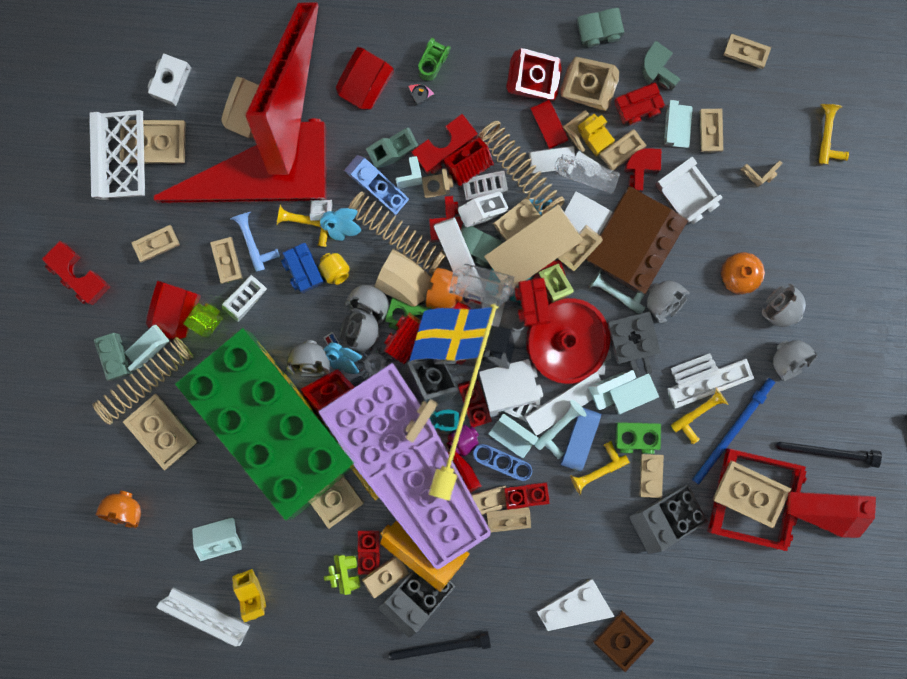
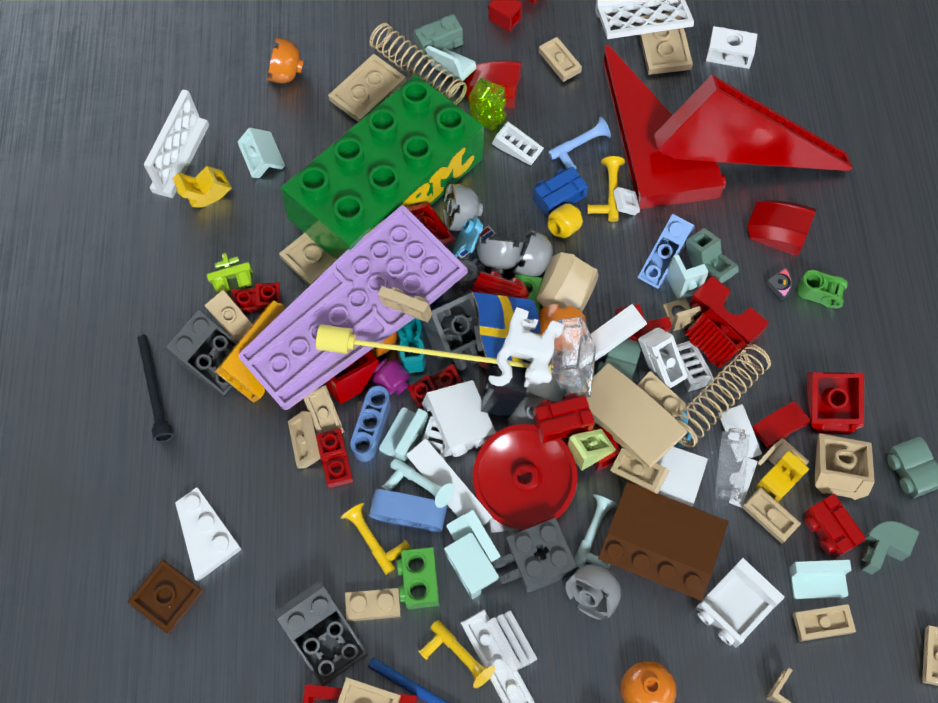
camera: 85 degrees right, 20 degrees down
tan plate [210,237,243,284] -> none
medium azure plate [320,208,361,241] -> none
tan piece [348,191,446,275] -> none
red brick [624,148,662,193] -> none
none -> white animal [489,307,564,388]

